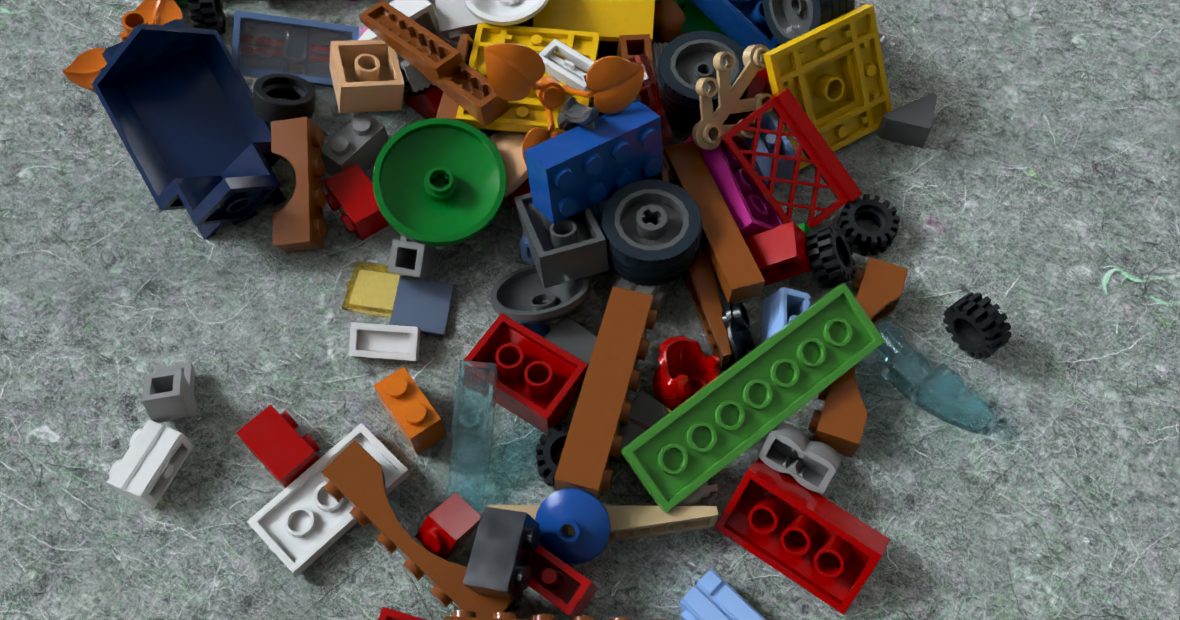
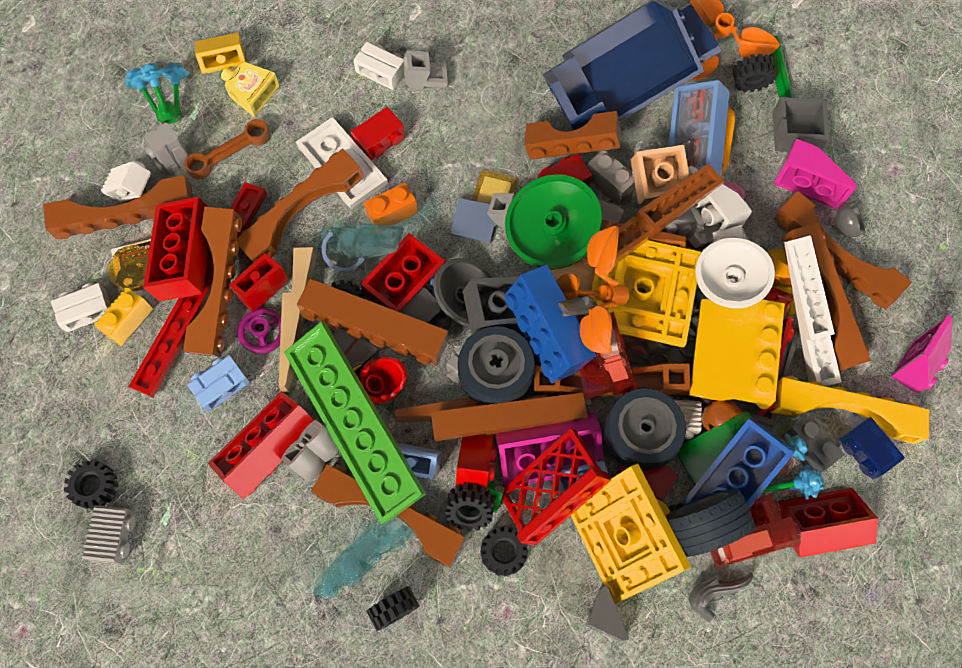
camera: 95 degrees right, 10 degrees up
black tyre [253,73,315,123] -> none
white tile [348,322,421,361] -> none
red brick [415,492,481,559] -> none
black brick [463,506,541,602] -> none
blue dish [535,488,611,564] -> none
white tile [539,39,594,91] -> none
tan plant [692,44,772,150] -> none
black plate [722,302,755,362] -> none
none -> magenta piece [238,308,281,354]
none -> sand blue helmet [321,230,365,272]

